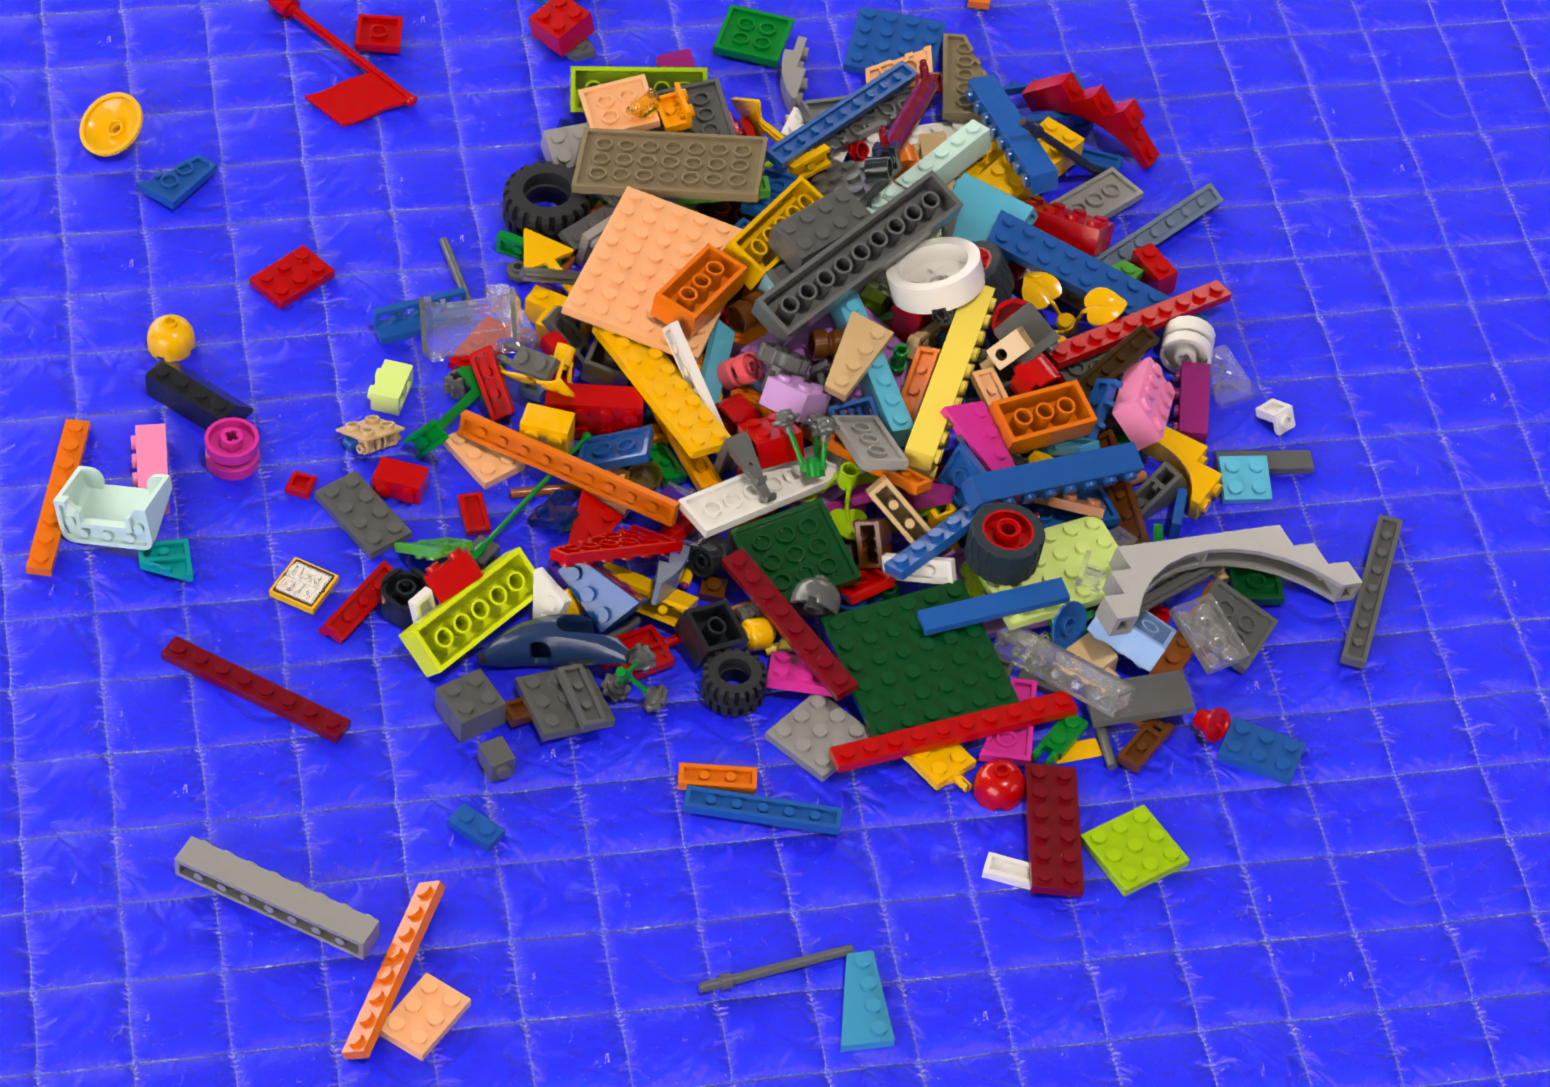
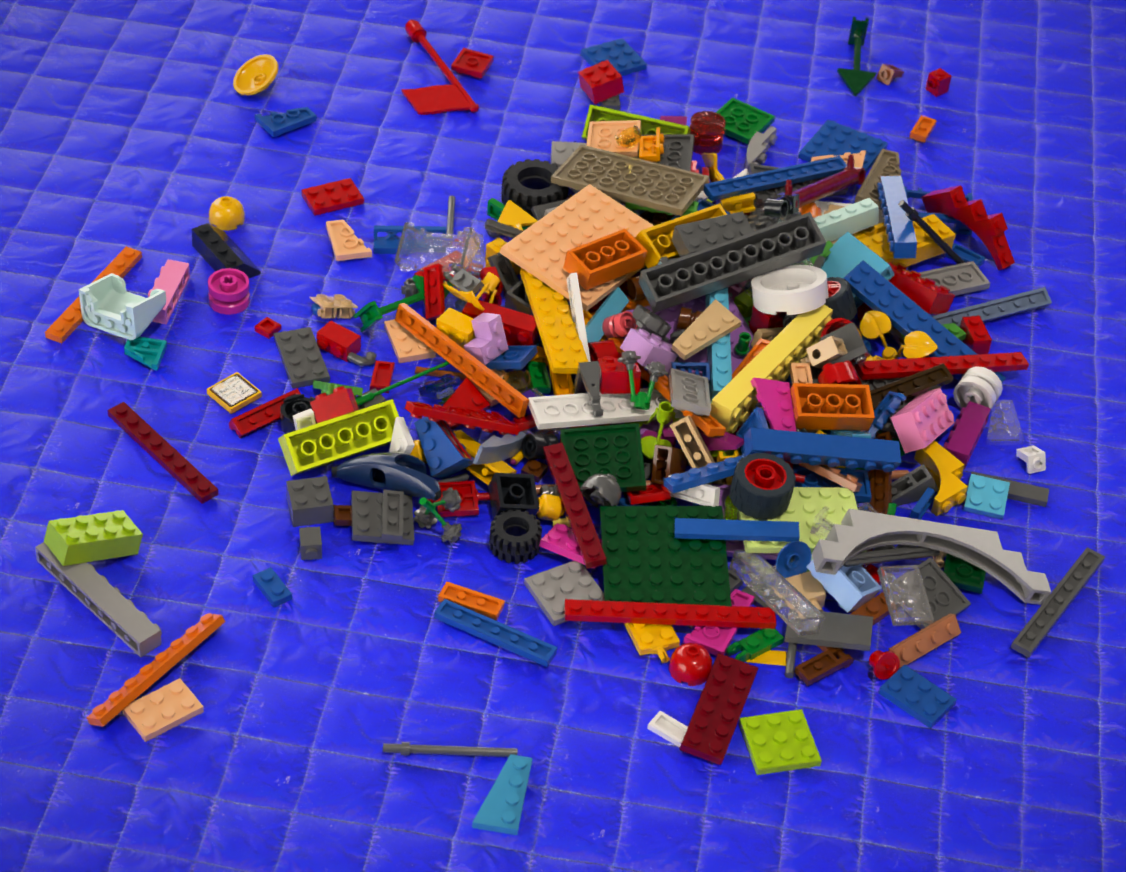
camera: 20 degrees right, 5 degrees down
yellowish green brick [367,359,413,416] -> none
none -> lime brick [44,510,143,566]
none -> light nougat wing [326,220,372,261]
none -> dark grey arm [347,351,377,366]
none -> lavender brick [463,313,508,365]
none -> clear red wheel [690,111,726,155]
none -> nougat plate [889,614,961,669]

